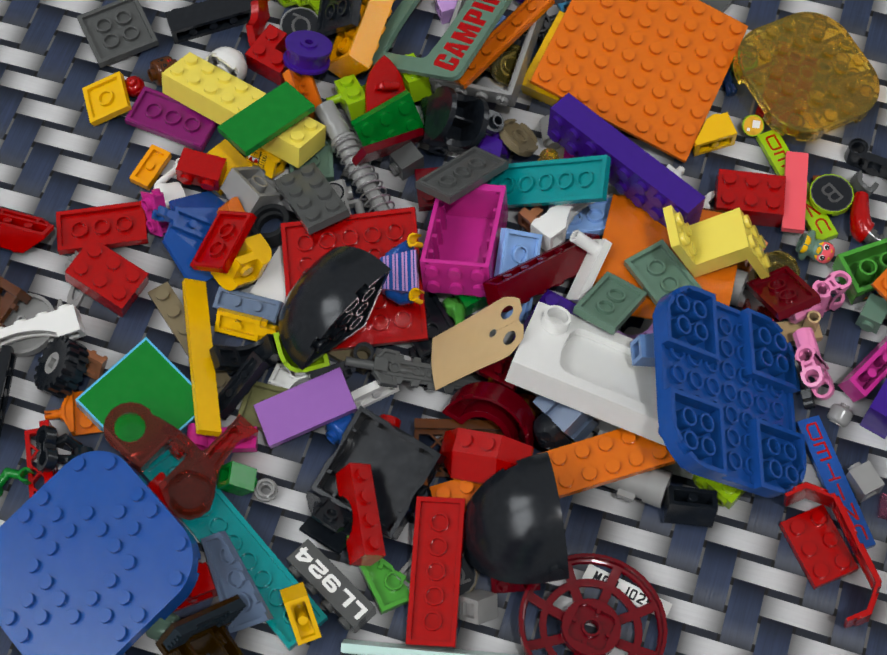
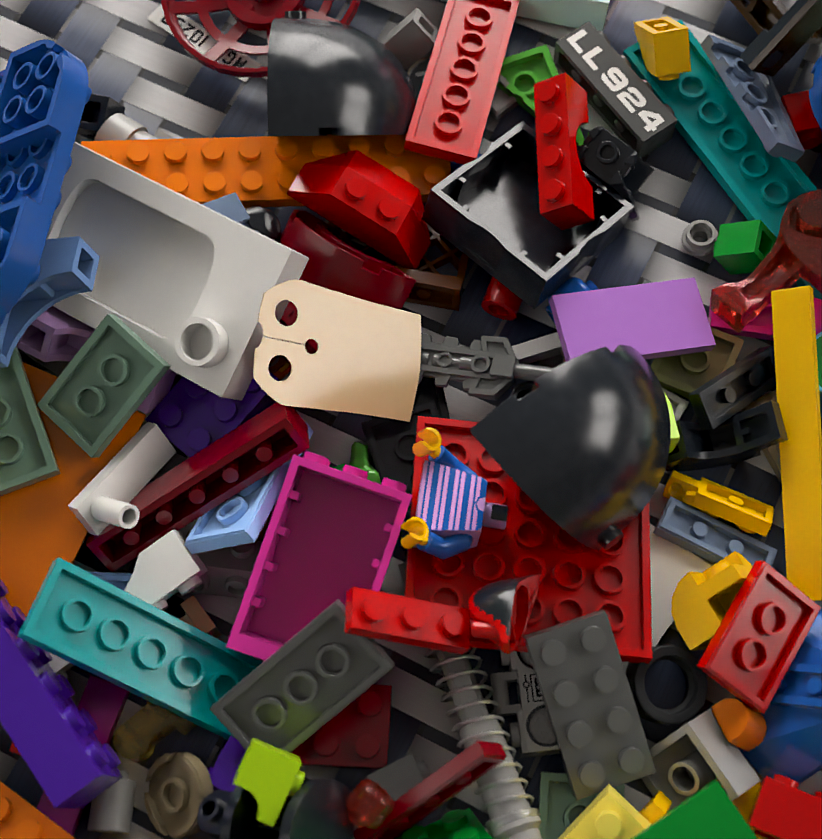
camera: 170 degrees left, 5 degrees up
none -> lime brick [234,738,305,827]
none -> red plate [345,586,470,655]
none -> clear red piece [346,779,395,829]
none -> red hat [468,574,540,654]

